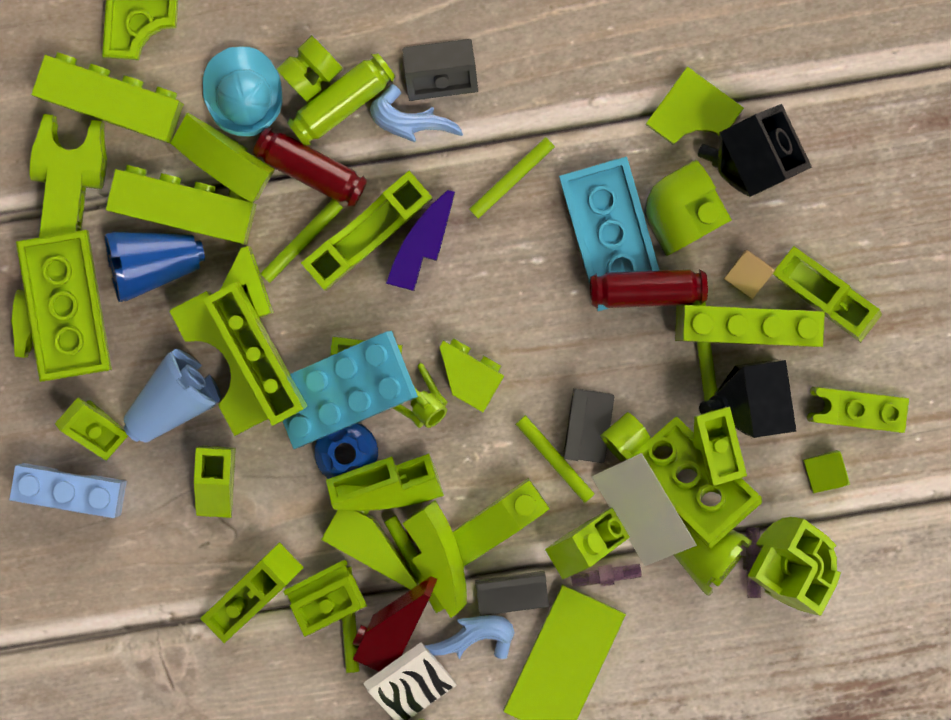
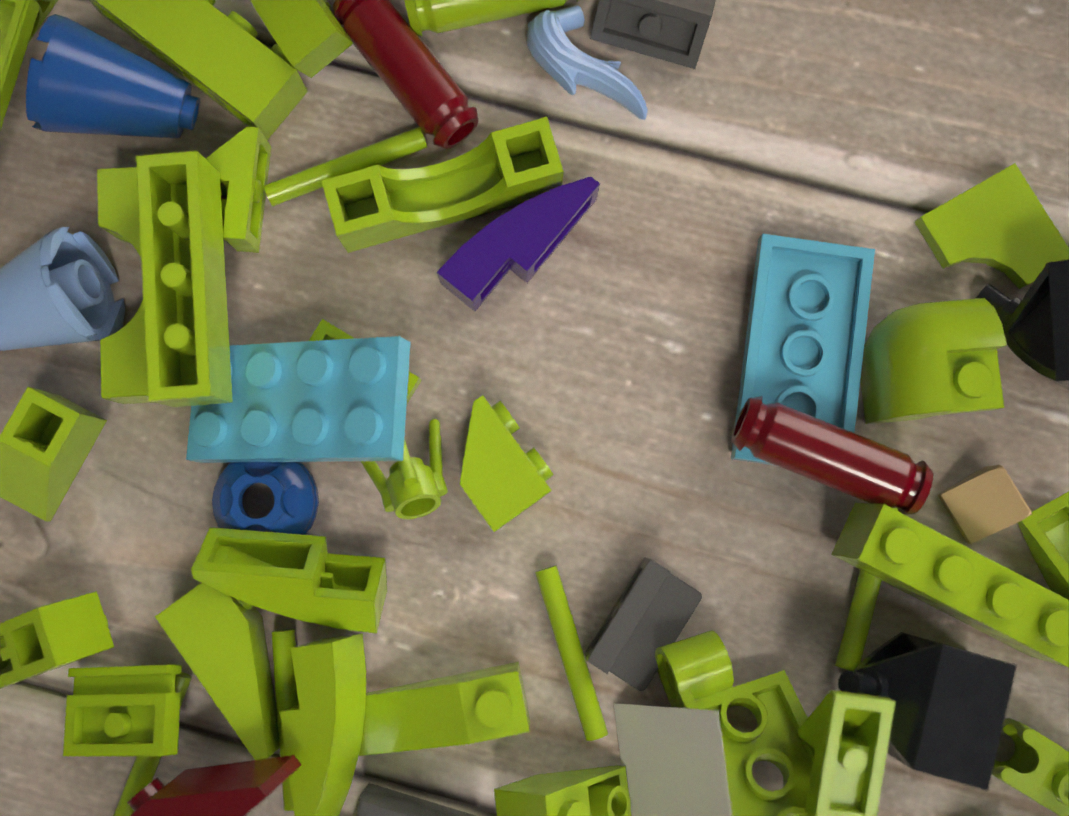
camera: 20 degrees right, 5 degrees down
lime bar [469,137,555,219] -> none

